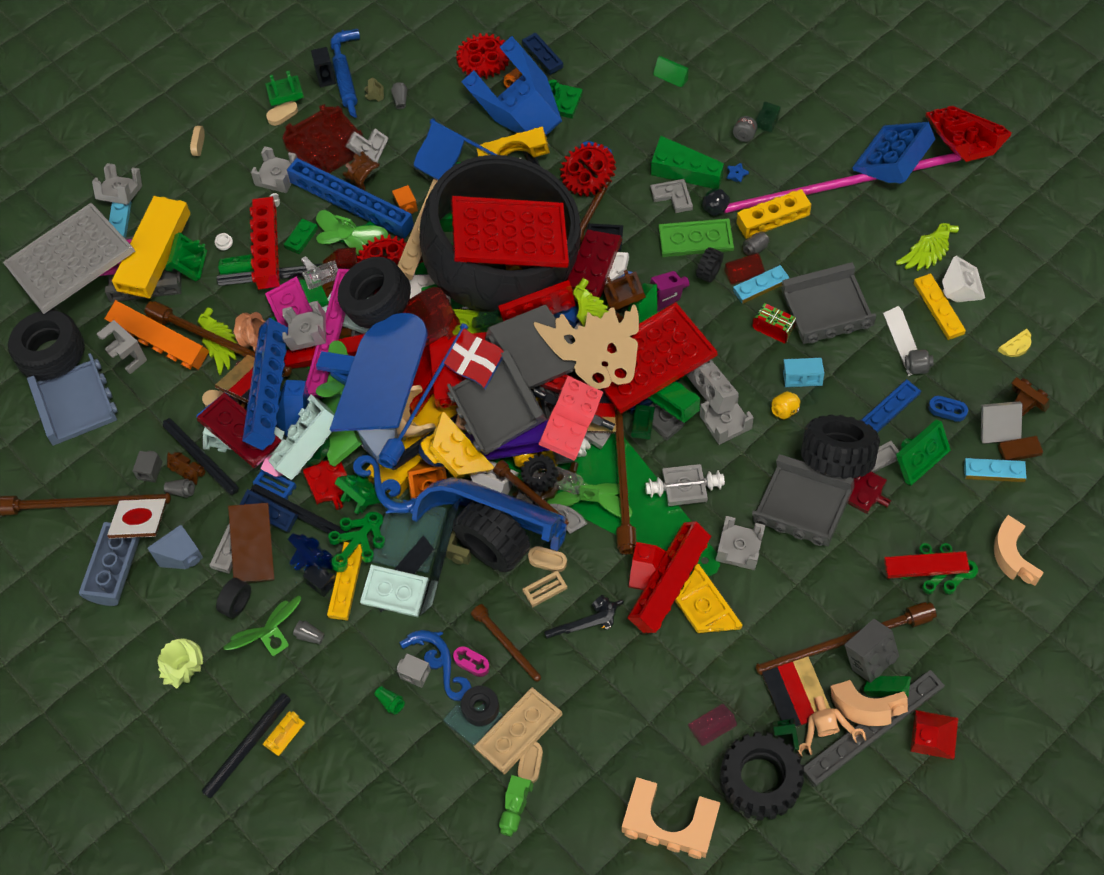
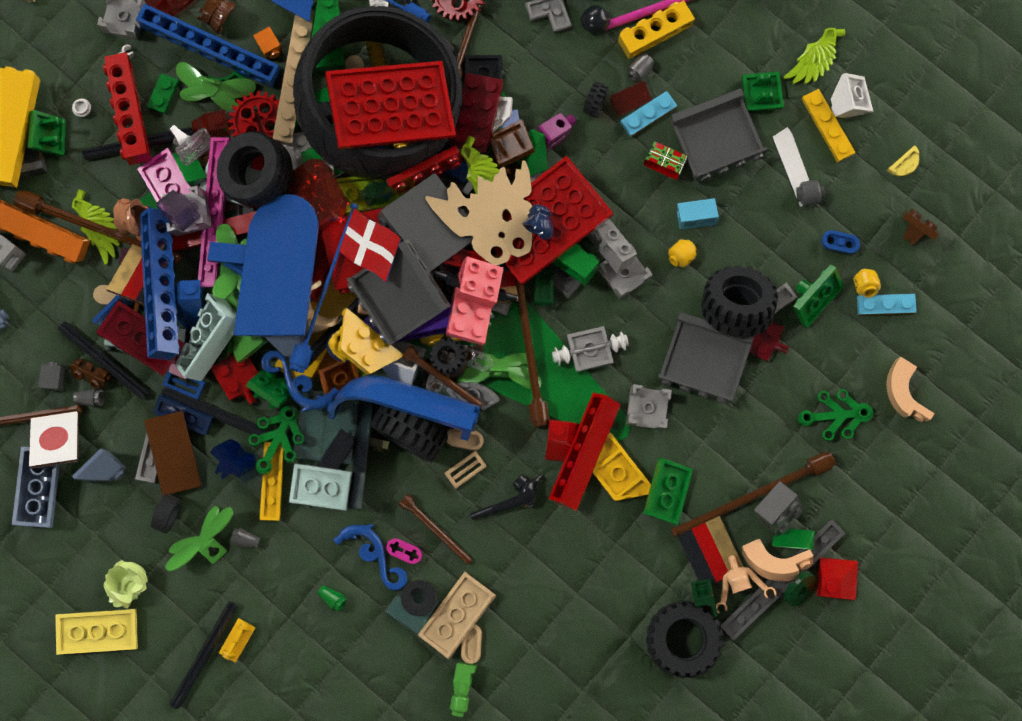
camera: 15 degrees left, 20 degrees up
green slope [218,254,254,275] -> none
black brick [303,564,336,597] -> none
light grey brick [397,654,431,688] -> none
light nougat arch [622,777,720,859] -> none
bright green tile [658,218,734,257] -> none
clear pink slope [688,704,737,746] -> none
blue tile [862,379,921,433] -> none
red tile [884,551,970,578] -> none
light grey tile [981,401,1022,443] -> none
reddish brown tile [998,436,1043,461] -> none
none -> light yellow plate [56,609,138,655]
none -> clear purple brick [155,190,201,231]
none -> dark blue hair [522,204,553,240]
none -> green plate [643,458,693,525]
none -> green plate [741,72,784,113]
none -> dark green tile [784,571,817,607]
none -> yellow head [853,269,881,298]

